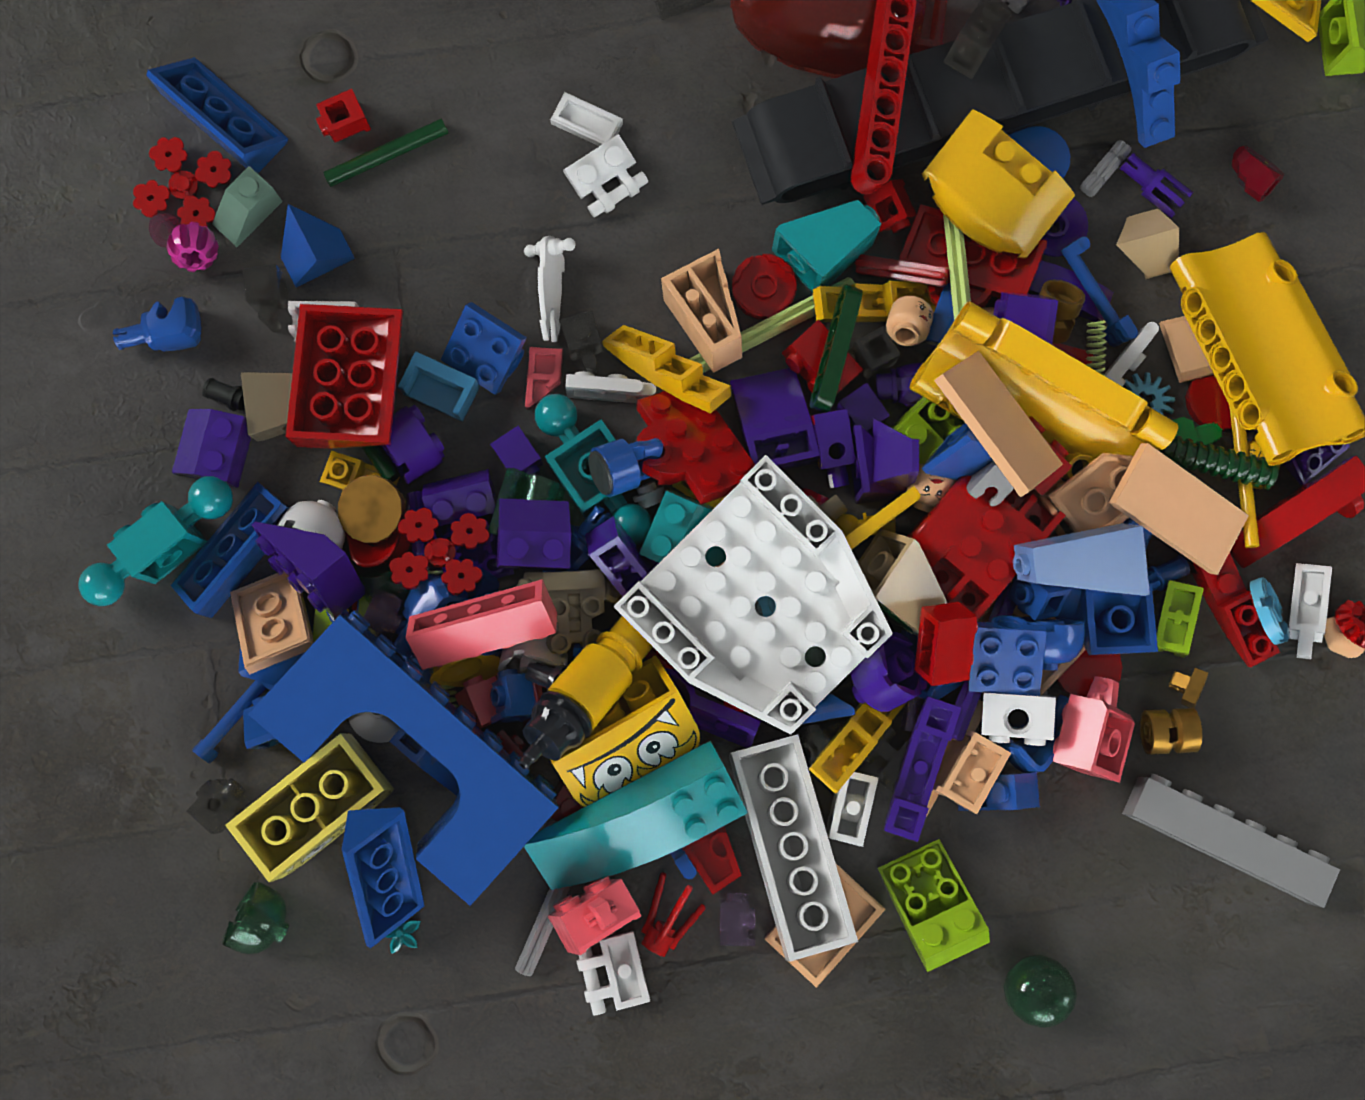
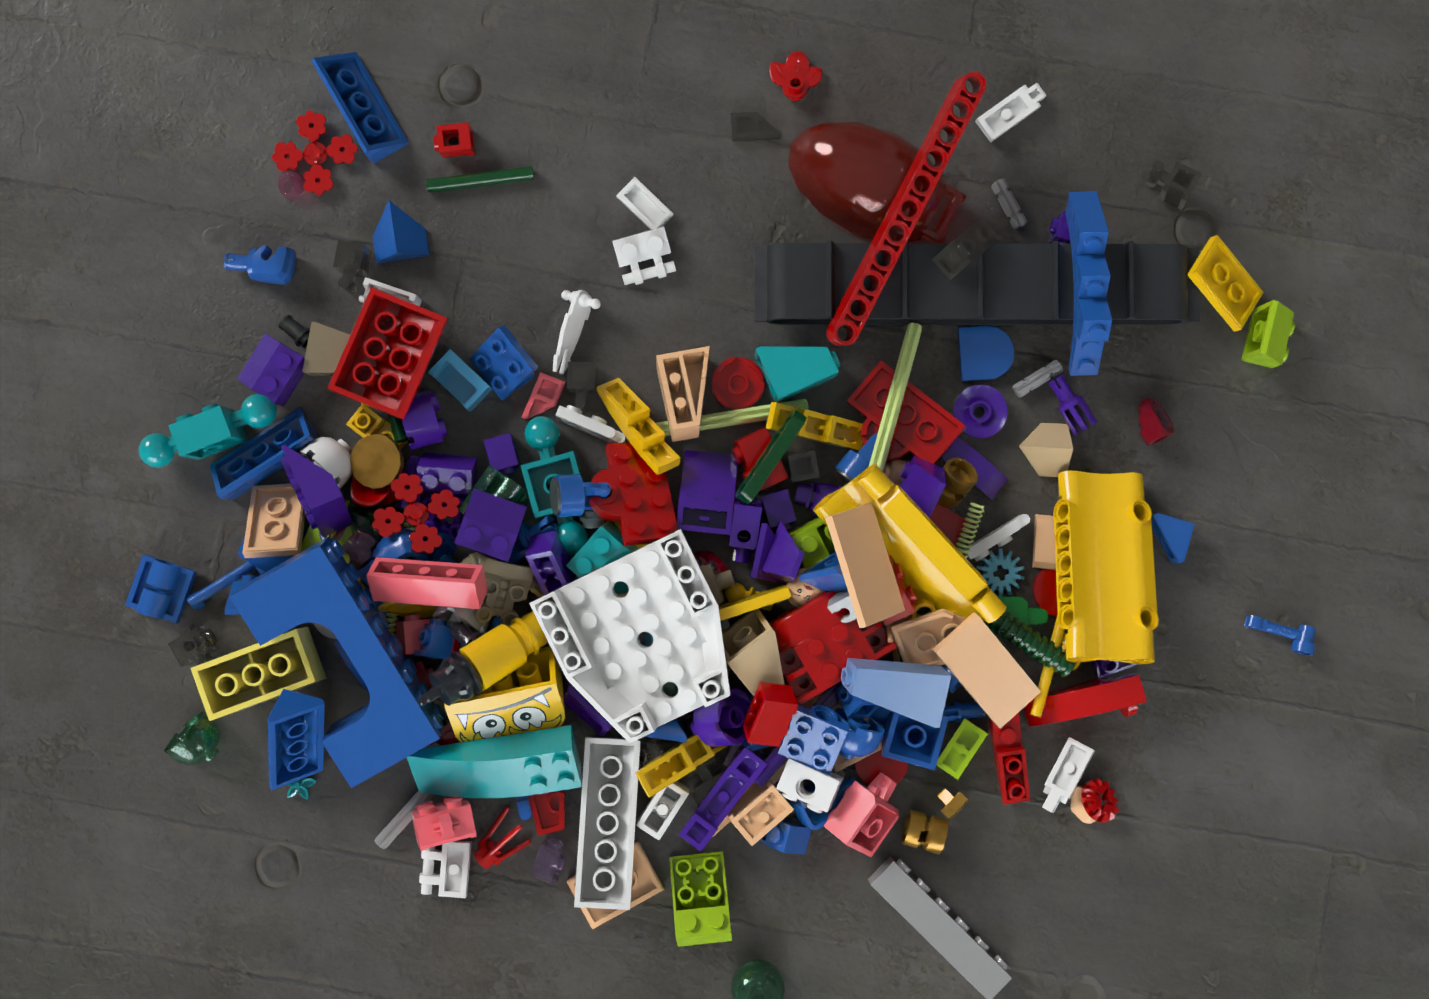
camera: 20 degrees right, 5 degrees up
dark pink piece [167,222,219,272] -> none
sand green slope [212,166,283,247] -> none
red axle [855,255,950,287] -> none
red brick [863,179,917,234] -> none
light nougat head [886,296,933,346] -> none
yellow slope [922,109,1075,259] -> none
blue hinge [1061,237,1138,347] -> none
medium azure tile [1250,577,1290,645] -> none
none -> blue plate [125,554,198,623]
none -> blue slope [1151,513,1195,563]

